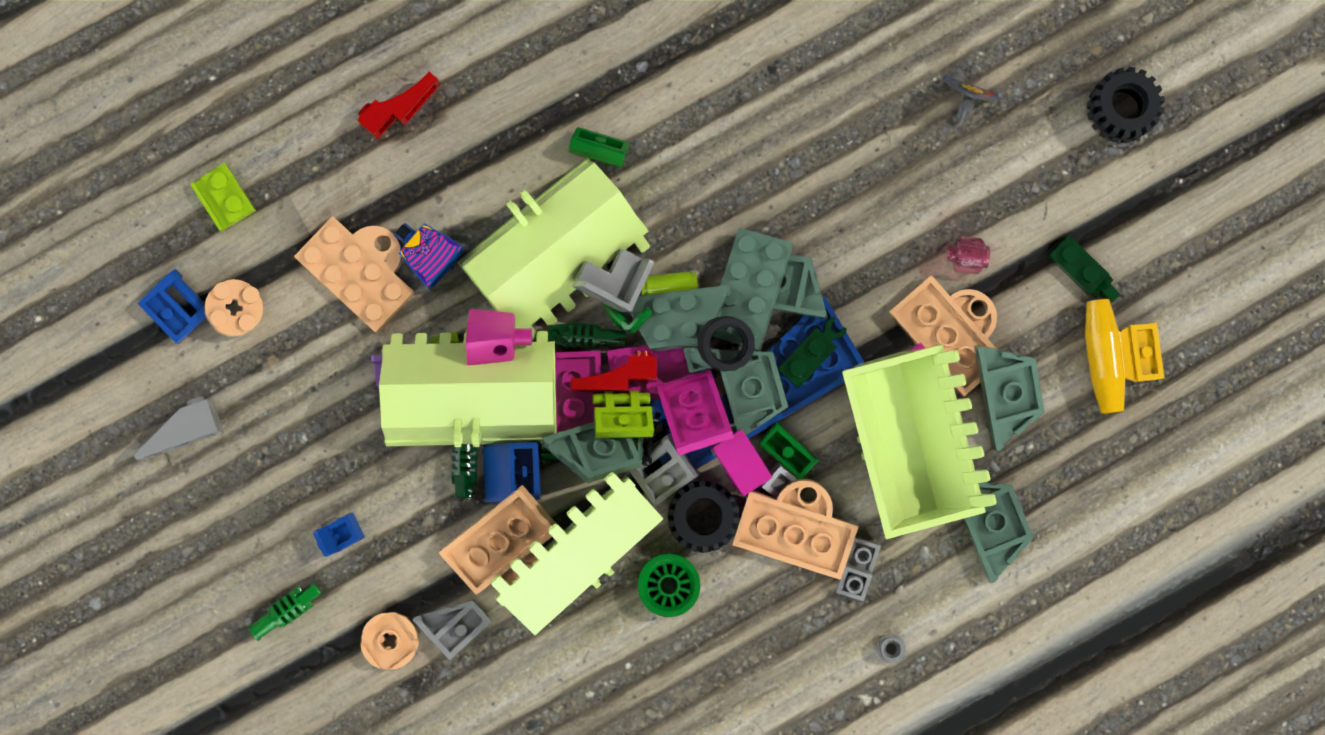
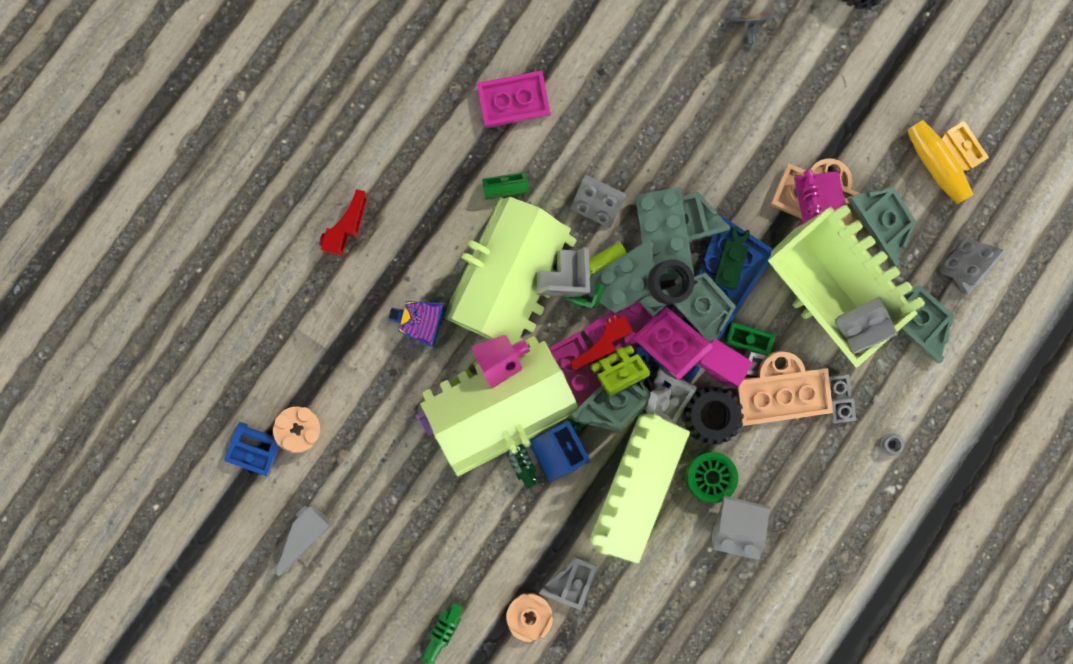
camera: 25 degrees left, 0 degrees up
lime plate [190,162,256,232] -> none
light nougat plate [294,216,415,333] -> none
blue bracket [313,512,366,557] -> none
light nougat plate [439,485,556,595] -> none
dark green hinge [547,322,626,350] -> none
clear pink head [947,236,990,274] -> none
dark green hinge [1048,235,1120,303] -> none
none -> dark pink plate [477,71,551,128]
none -> light grey bracket [571,175,627,228]
none -> light grey plate [646,386,671,415]
none -> light grey slope [712,496,770,560]
none -> dark pink hinge [794,170,846,219]
none -> light grey bracket [835,297,897,354]
none -> light grey bracket [939,238,1004,295]

